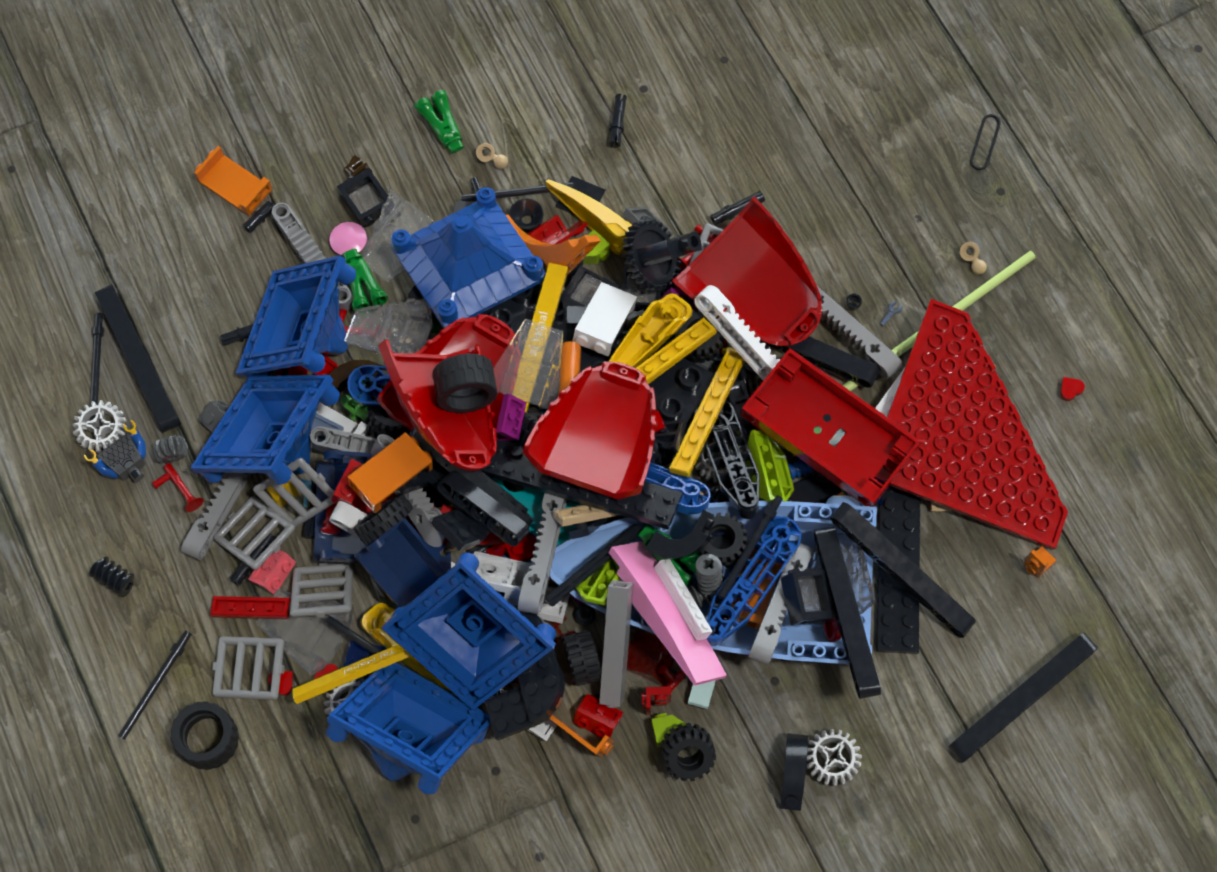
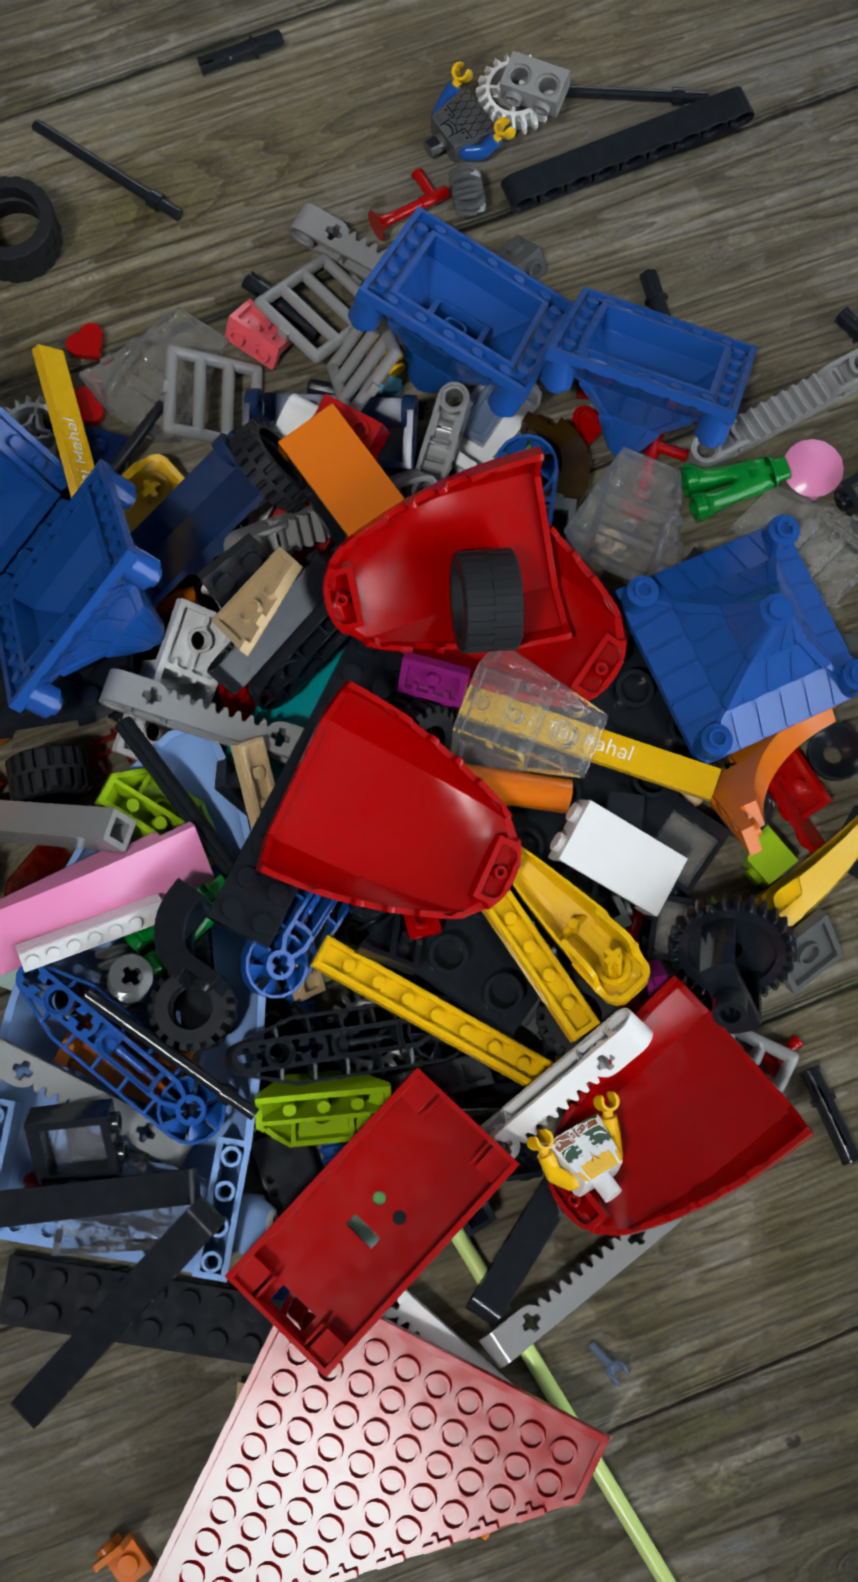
camera: 90 degrees right, 10 degrees up
black piece [89,556,134,597] -> none
red tile [210,596,291,619] -> none
light grey bar [212,636,285,700] -> none
black hinge [846,293,862,310] -> none
tan plate [960,242,987,275] -> none
none -> black axle [196,29,284,76]
none -> tan wing [211,546,303,657]
none -> light grey brick [499,51,570,118]
none -> torso [527,1091,623,1202]

